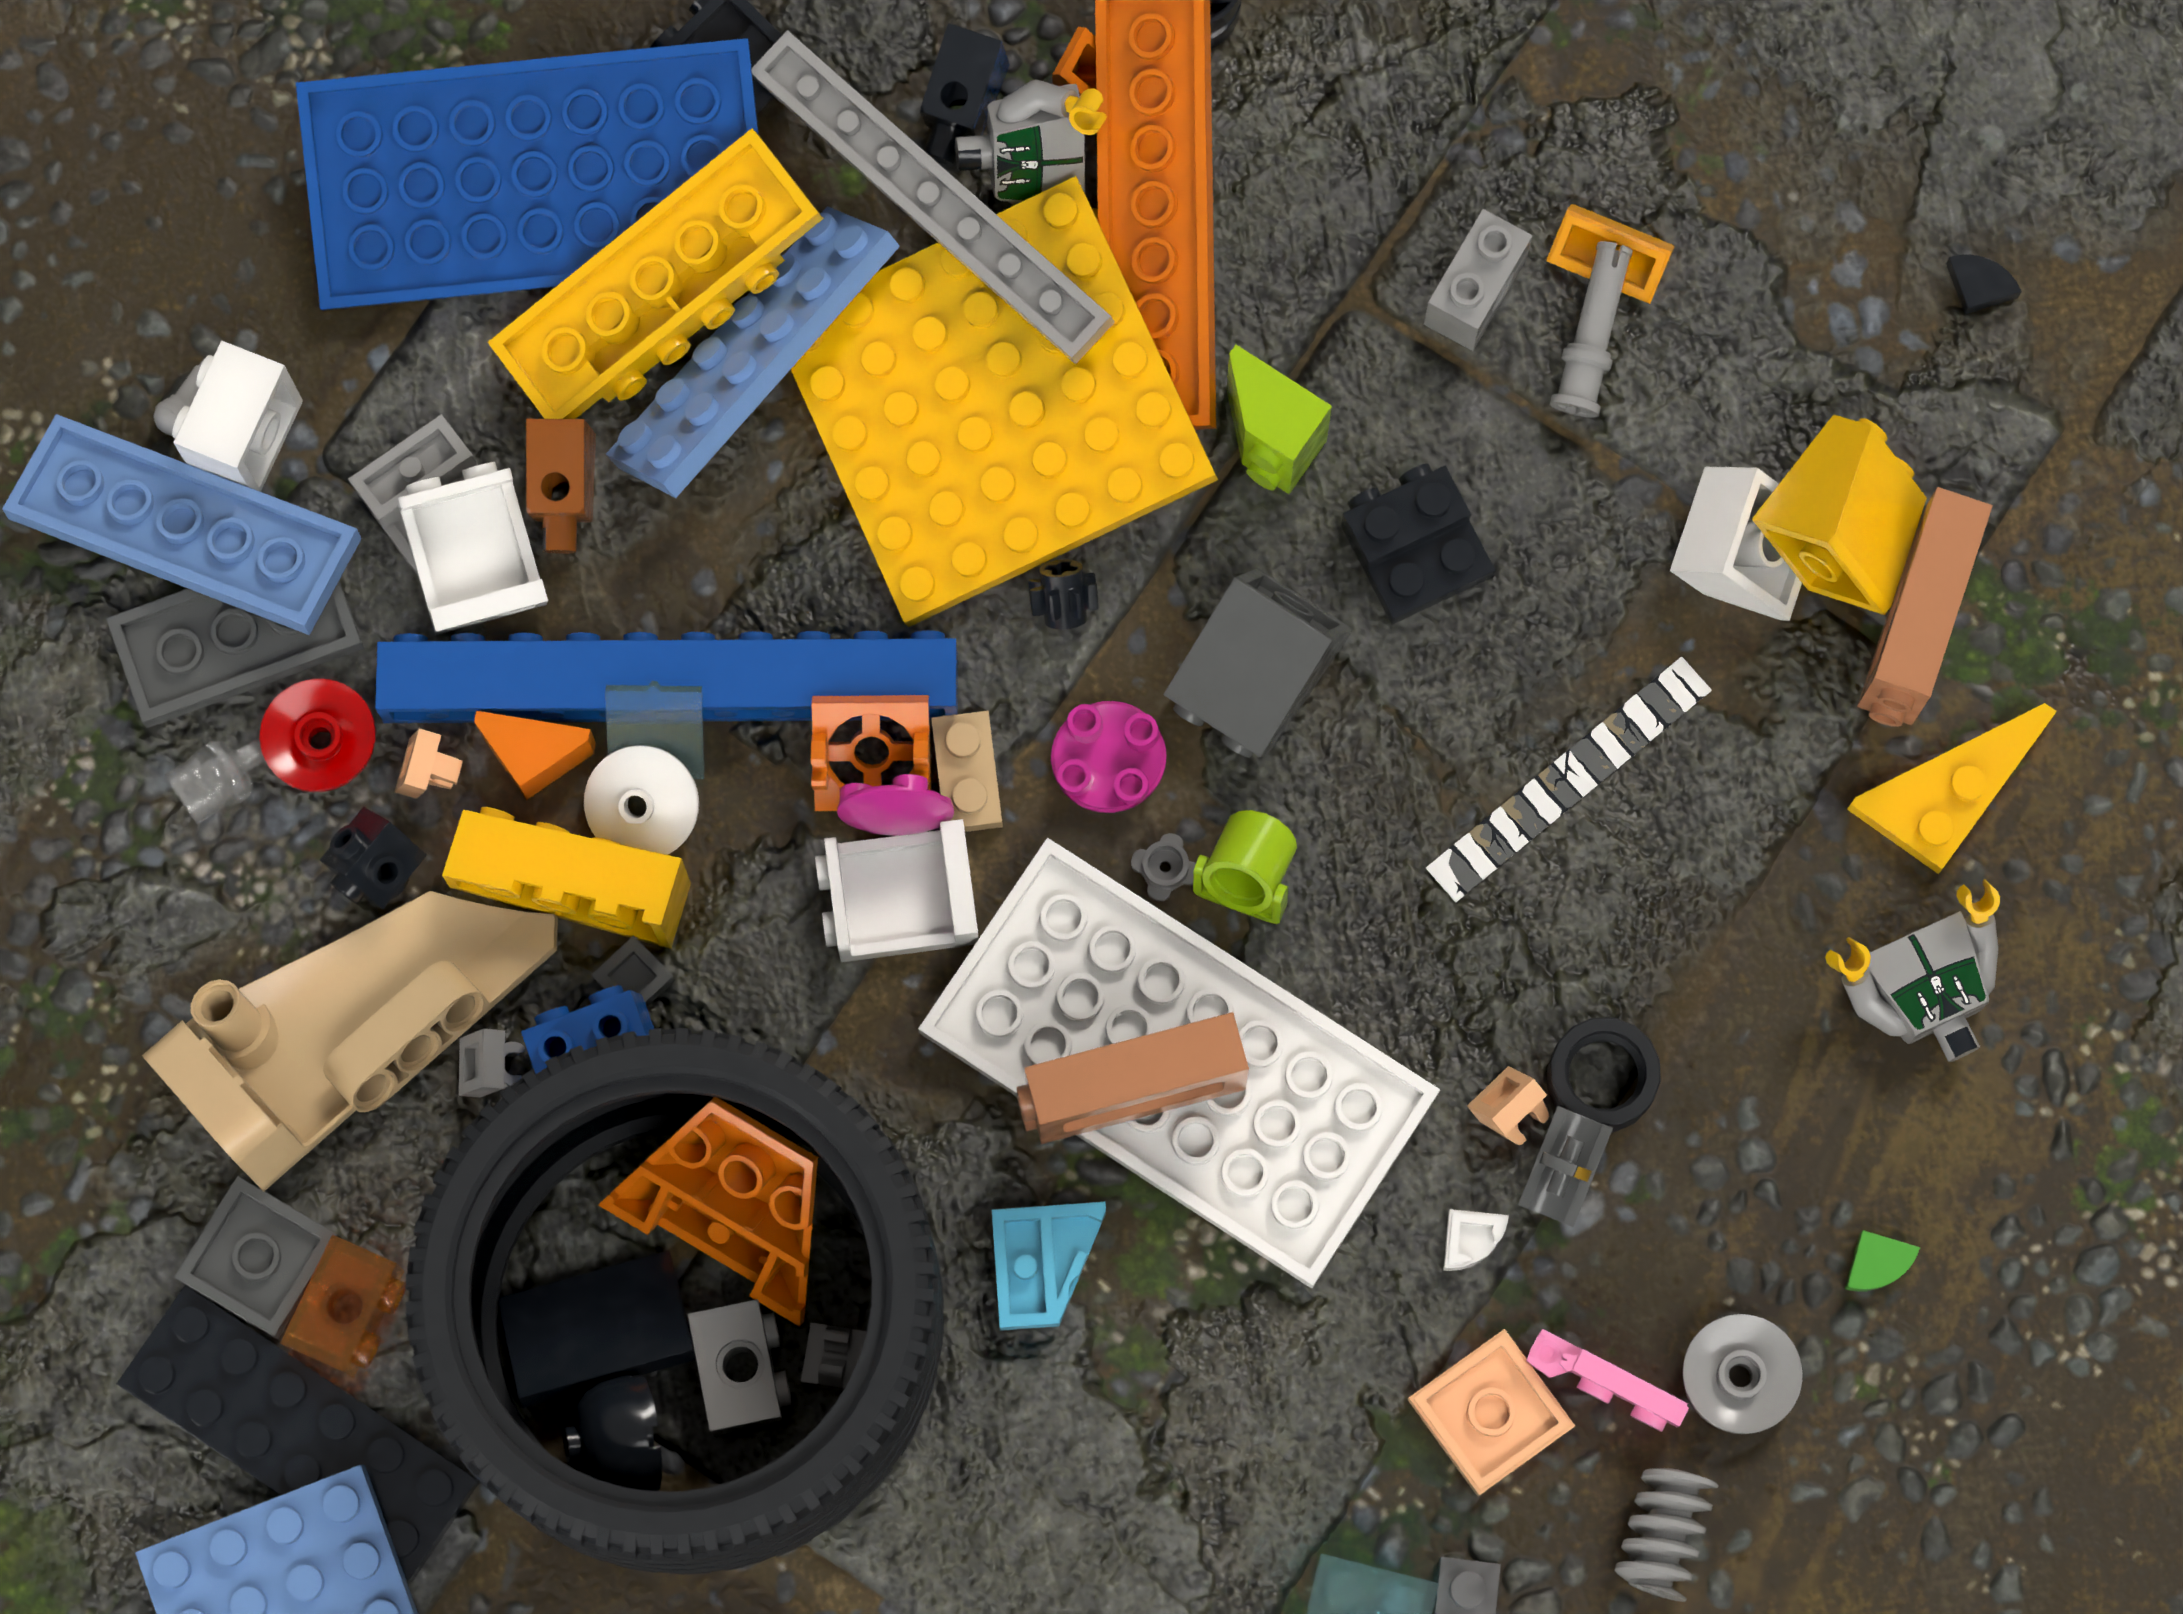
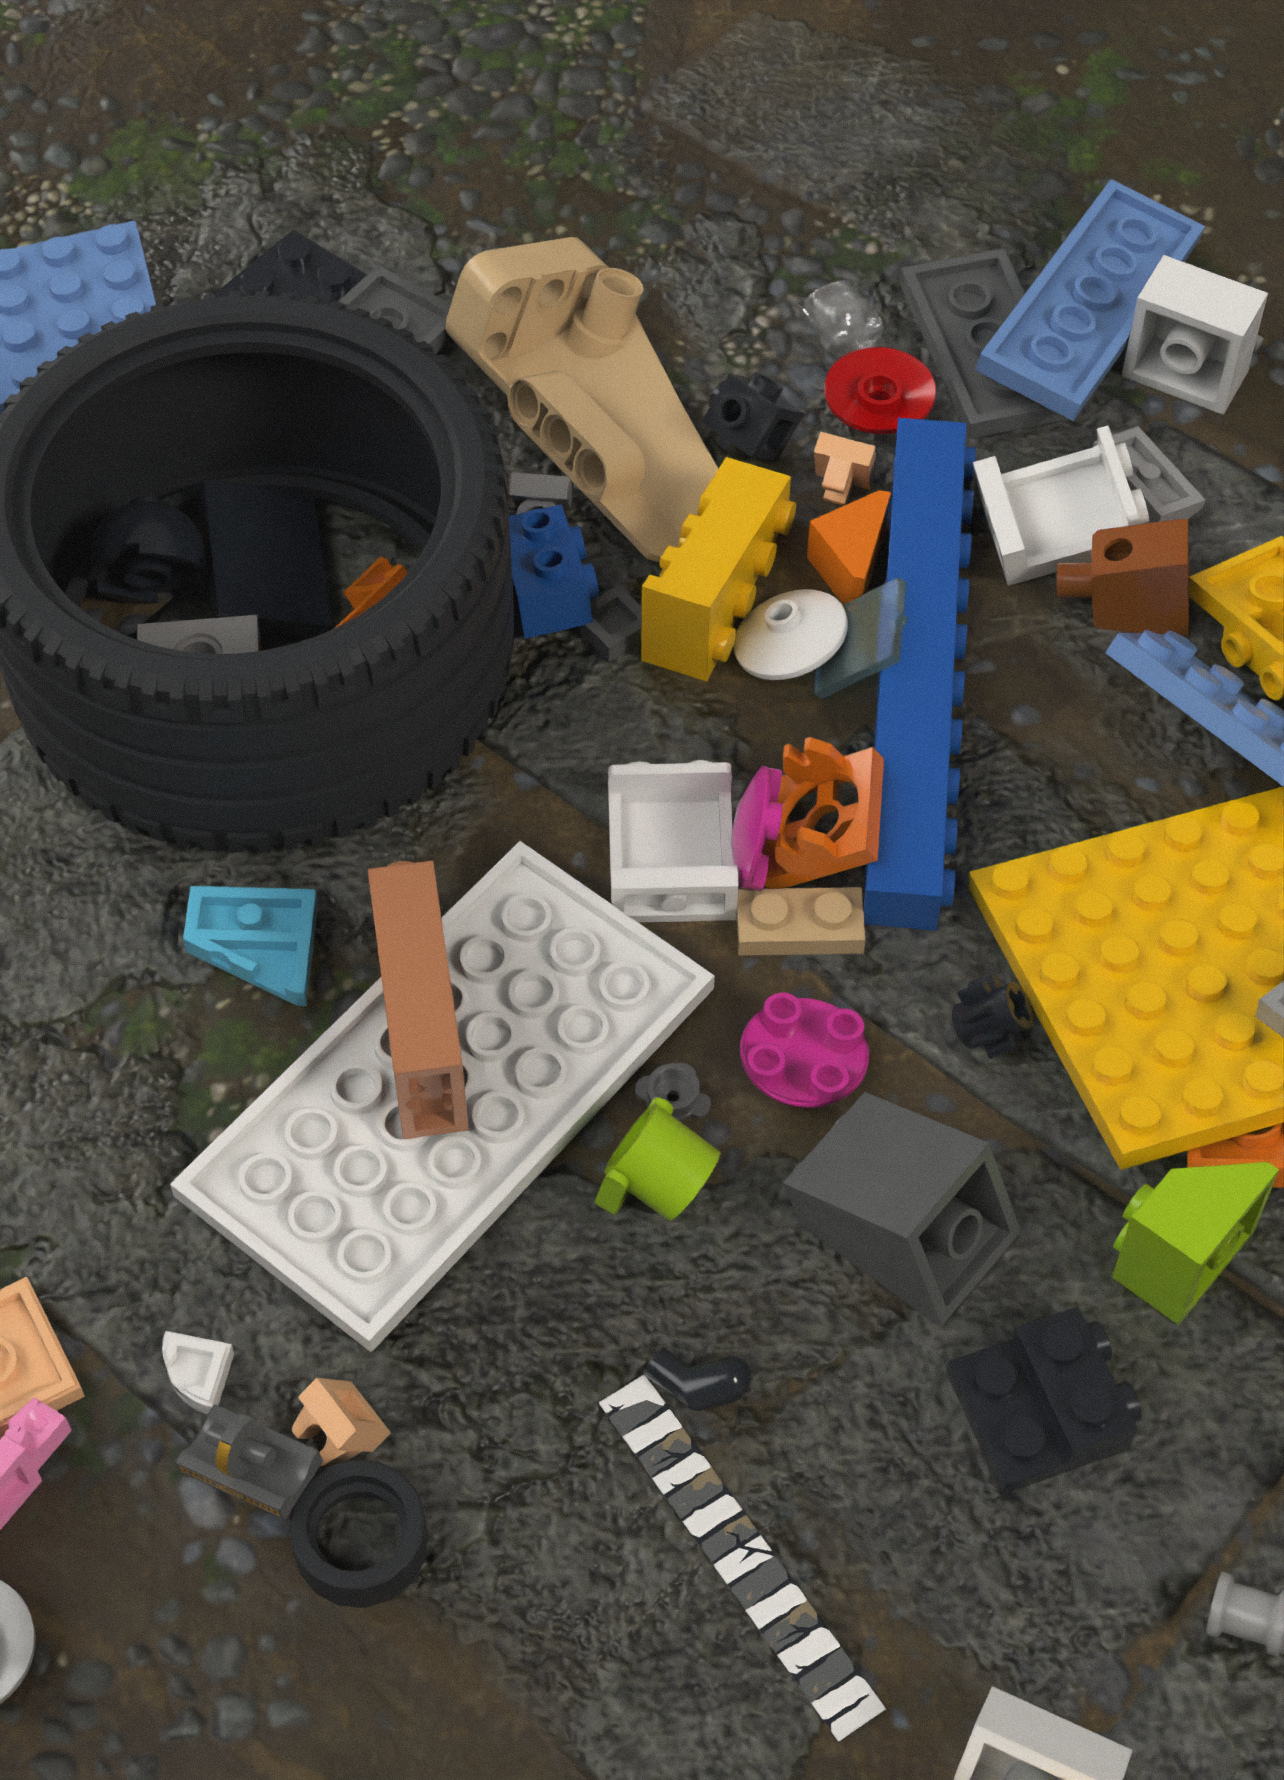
camera: 95 degrees right, 20 degrees down
none -> black arm [644,1347,752,1411]

